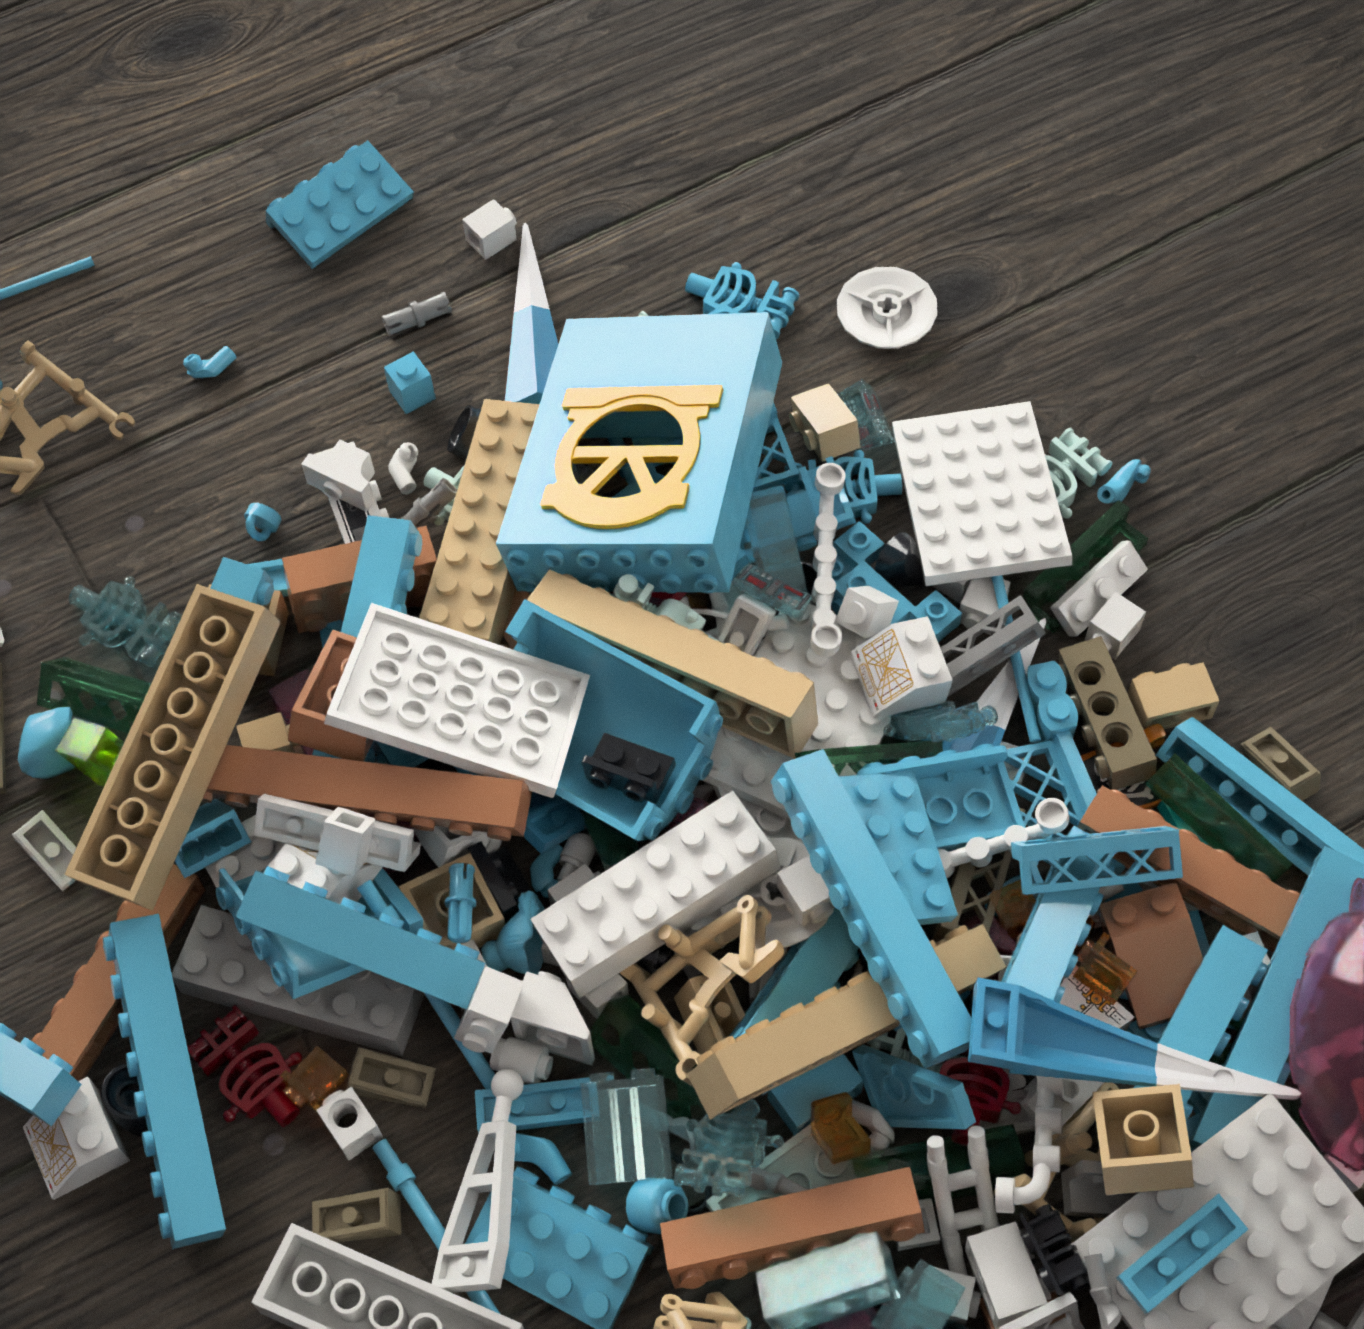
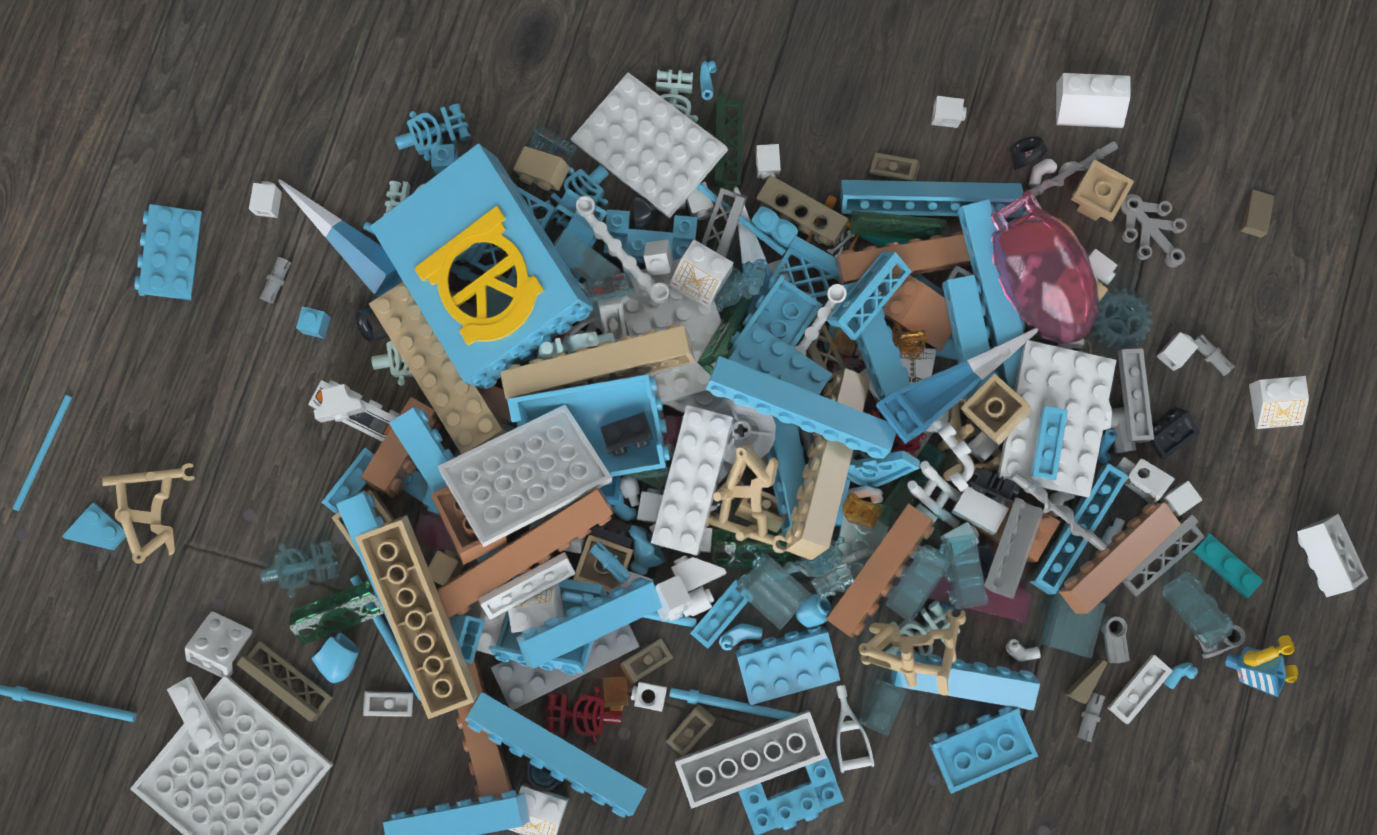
camera: 45 degrees left, 20 degrees up
clear neon green brick [55,718,124,787] -> none
medium azure arm [183,346,236,378] -> none
medium azure tile [244,503,282,541] -> none
white brick [315,807,376,877] -> none
white arm [388,442,418,494] -> none
light grey pin [401,478,457,528] -> none
white plate [432,1069,524,1293] -> none
white brick [777,855,835,926] -> none
white piece [837,267,937,349] -> none
white plate [1050,541,1148,637] -> none
tan brick [1127,662,1219,730] -> none

